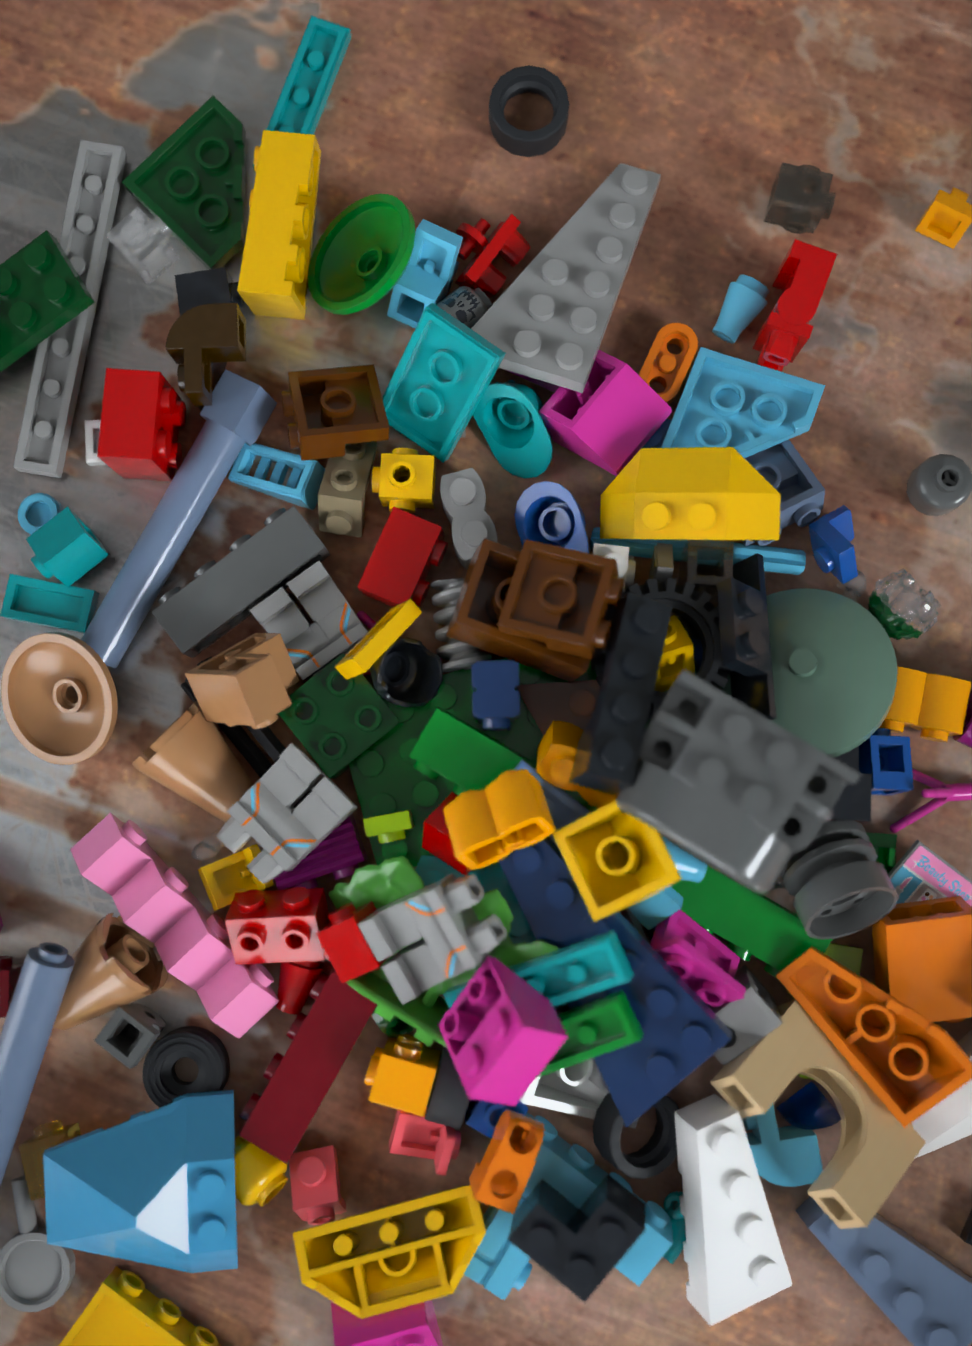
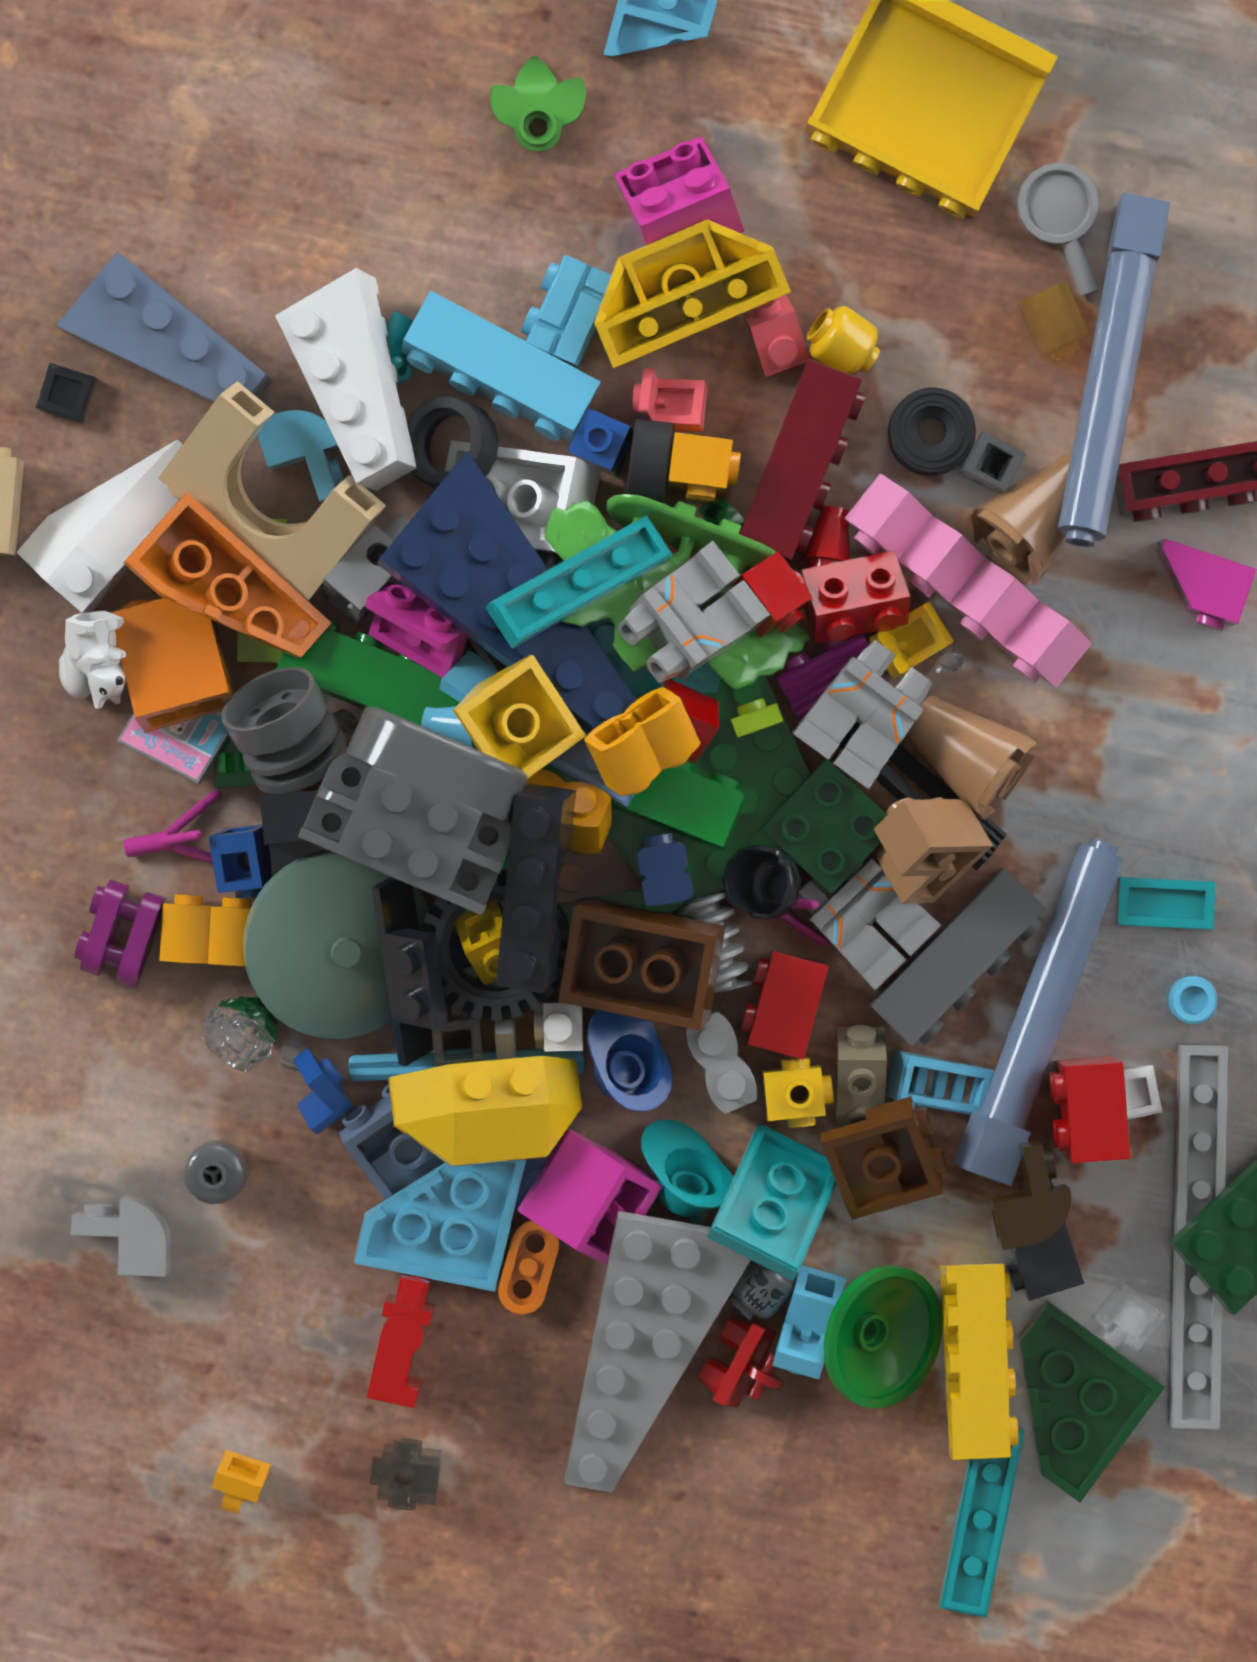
camera: 165 degrees right, 5 degrees up
medium nougat dish [1,632,118,765] -> none
teal brick [26,506,109,587] -> none
dark azure wedge [43,1090,238,1273] -> none
yellow tile [335,599,422,680] -> none
dark pink slope [438,956,568,1106] -> none
orange leg [469,1109,544,1214] -> none
black tyre [489,65,569,157] -> none
reddish brown plate [497,539,624,660] -> none
black brick [508,1174,645,1303] -> none
green tile [537,990,644,1078] -> none
medium azure cone [712,274,769,344] -> none
clear blue tile [776,1081,842,1130] -> none

